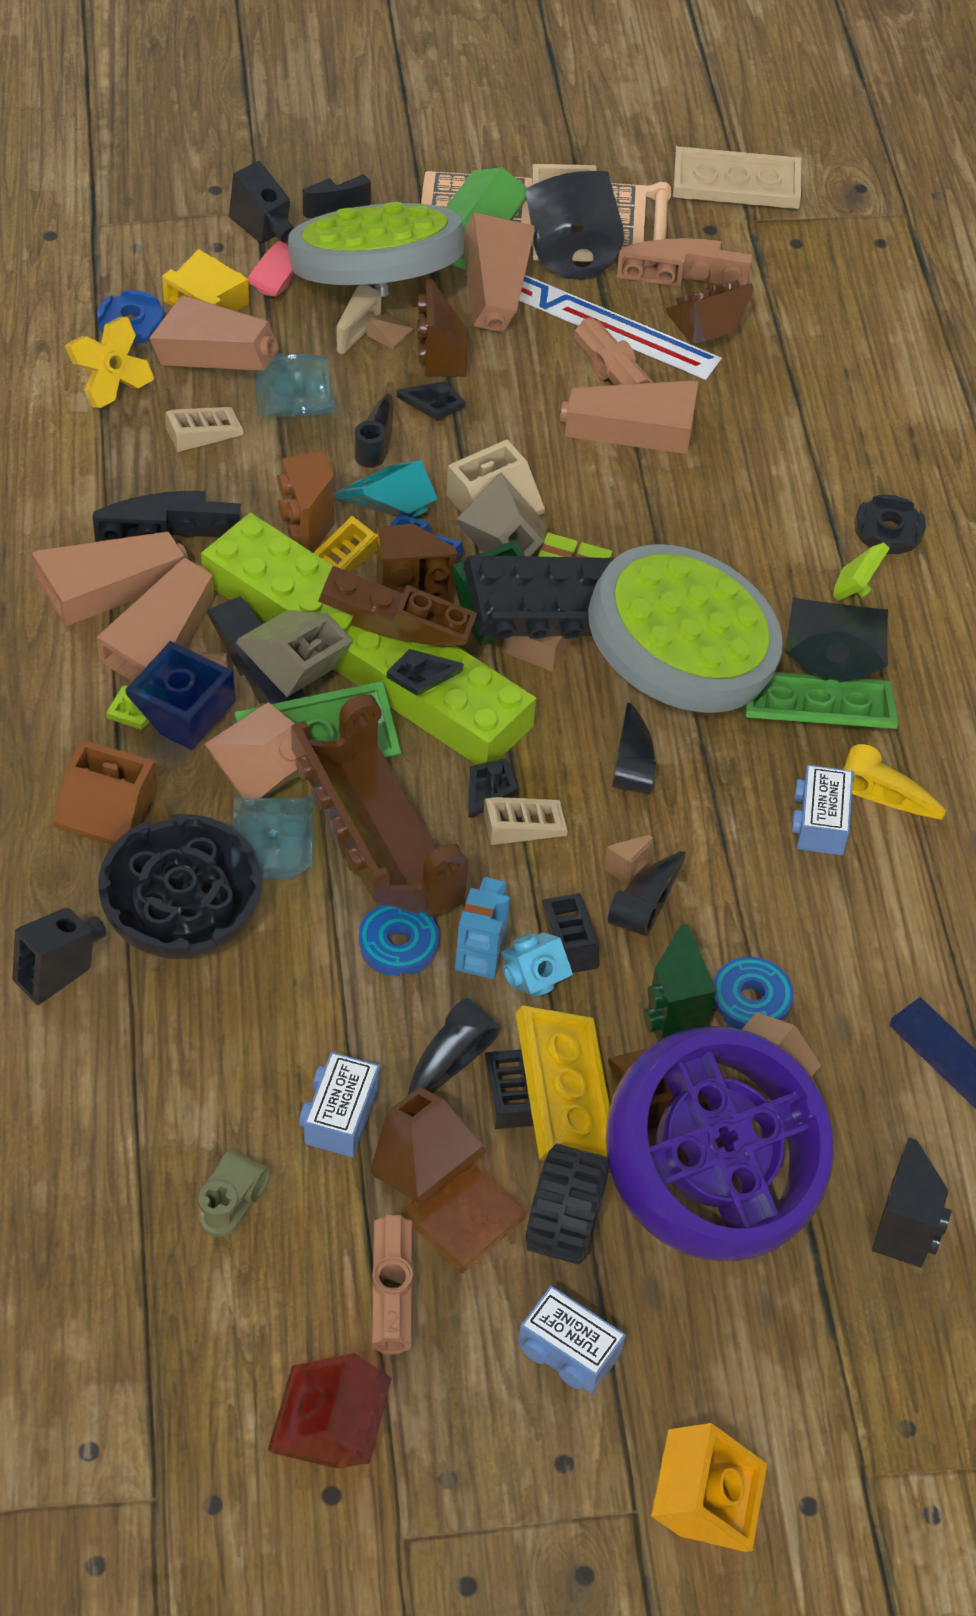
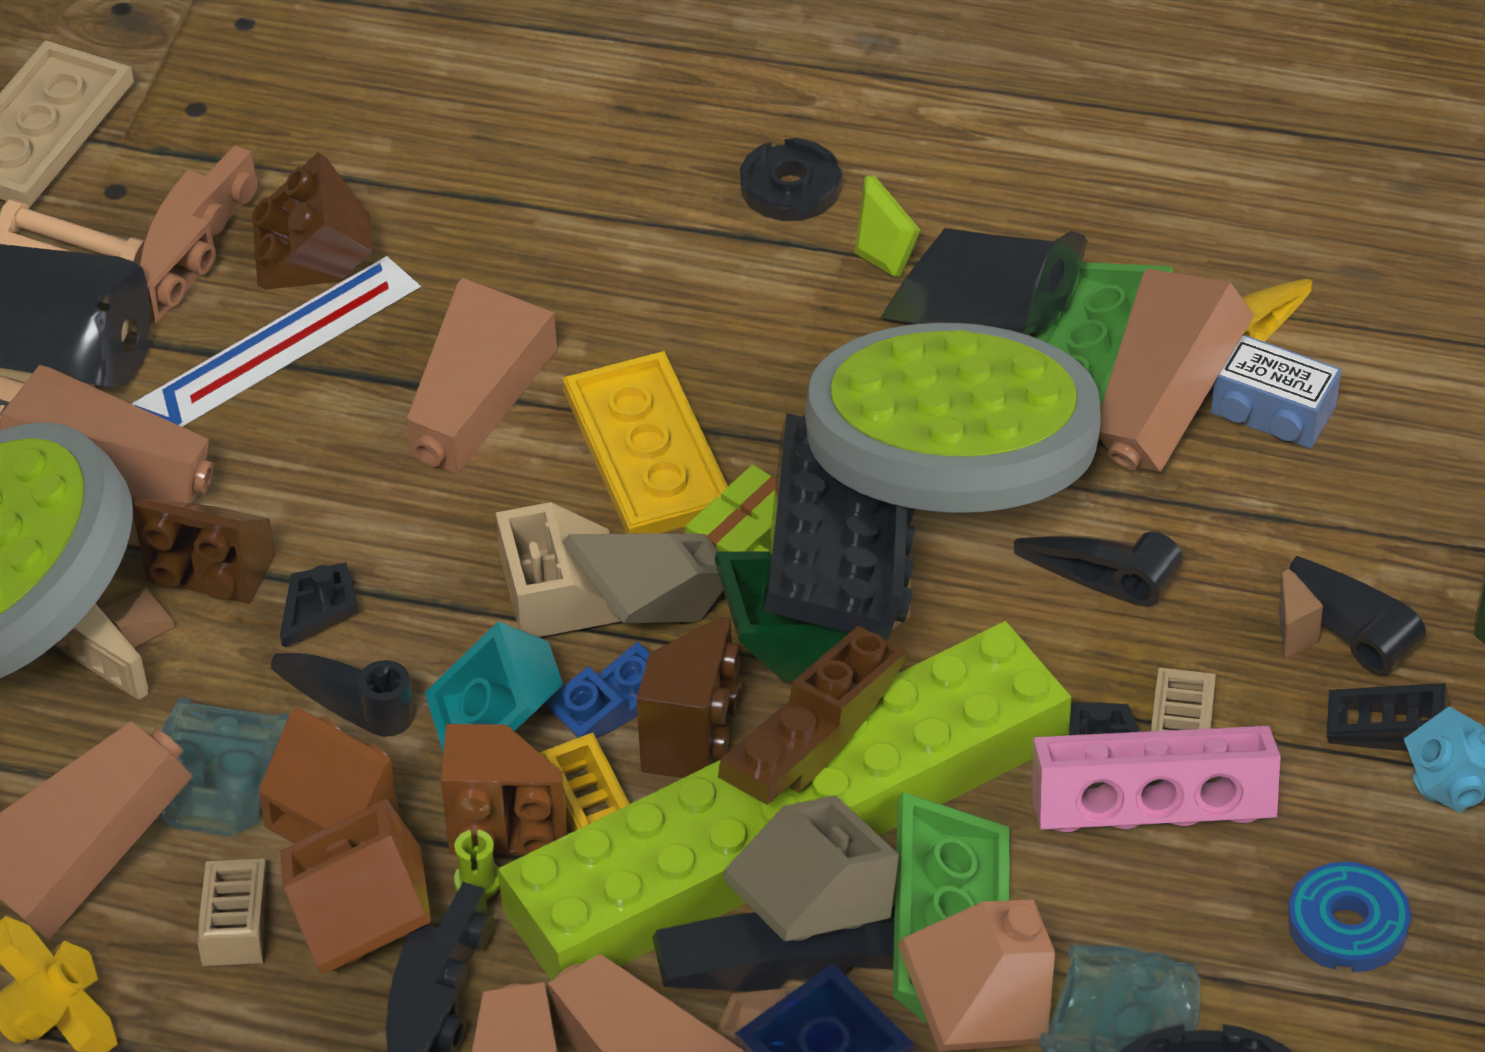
camera: 65 degrees left, 5 degrees down
reddish brown piece [291,694,468,917] -> none
black piece [386,649,464,696] -> none
dark azure hips [455,877,510,979] -> none
nougat piece [574,317,654,385] -> none
none -> dark orange slope [258,707,399,844]
none -> dark orange slope [280,799,431,975]
none -> lime pin [454,830,500,901]
none -> yellow tile [562,351,728,534]
none -> bright pink brick [1032,726,1281,832]
none -> nougat slope [1099,268,1254,472]

